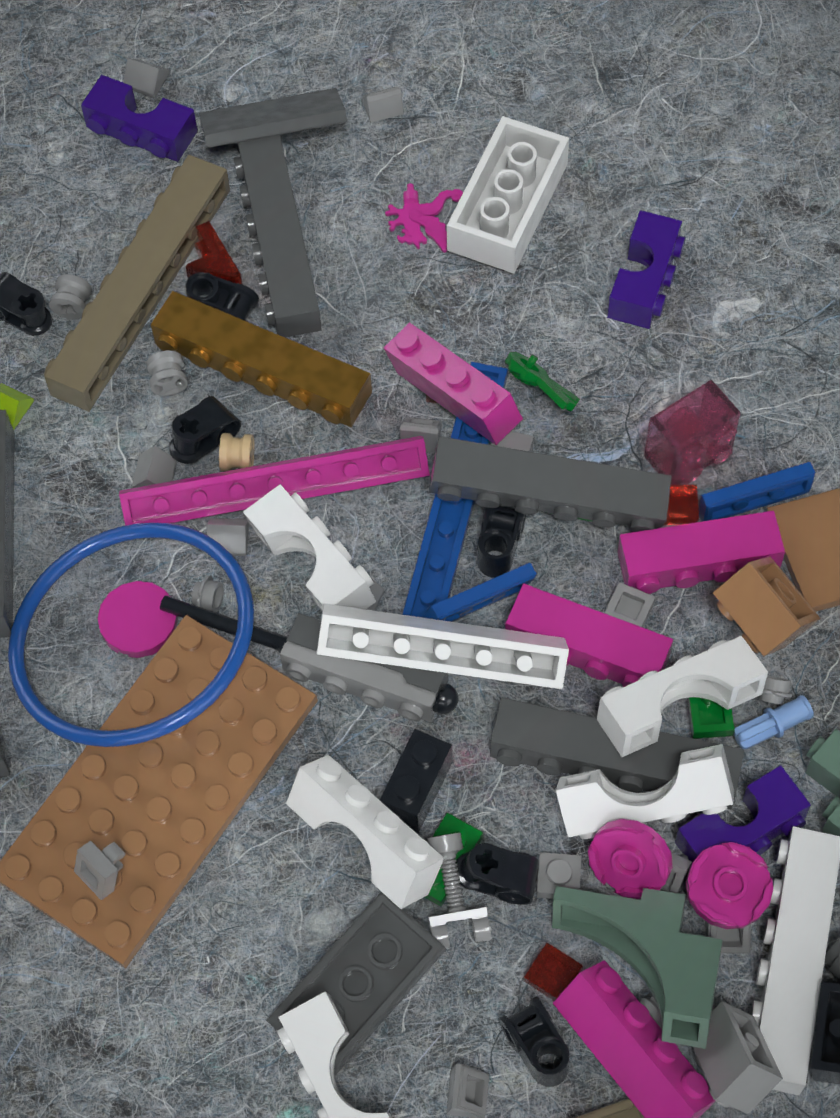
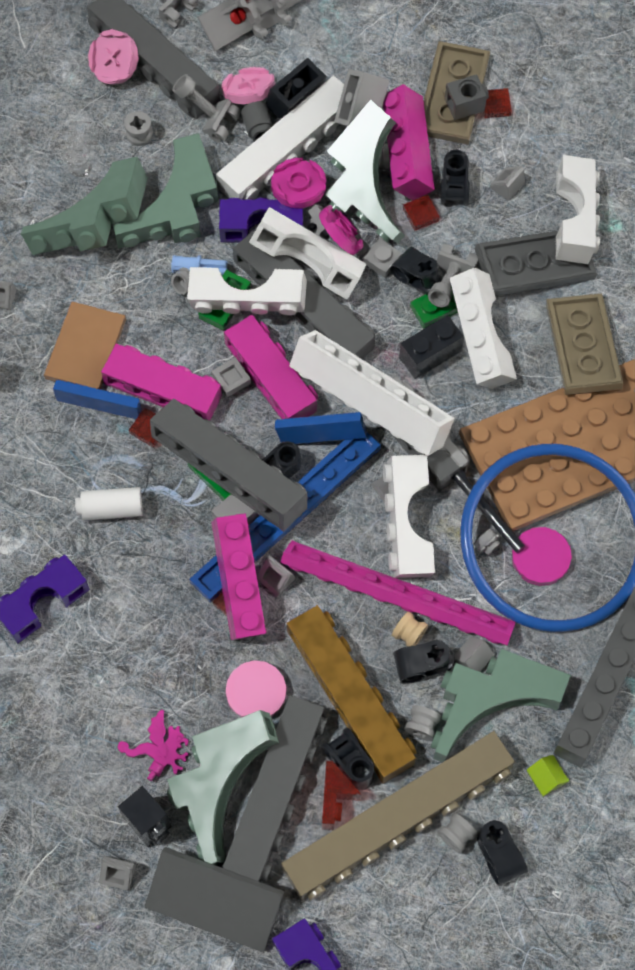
camera: 150 degrees left, 5 degrees up
light grey slope [206,518,249,556] -> none
white brick [447,116,569,274] -> none
green piece [505,352,580,412] -> none
clear pink brick [644,380,741,489] -> none
medium nougat brick [713,556,821,657] -> none
none -> white brick [75,487,143,521]
none -> black brick [117,786,172,847]
none -> arch [167,710,279,866]
none -> bright pink tile [226,660,287,718]
none -> sand green arch [431,649,571,762]
none -> dark tan tile [546,293,623,395]

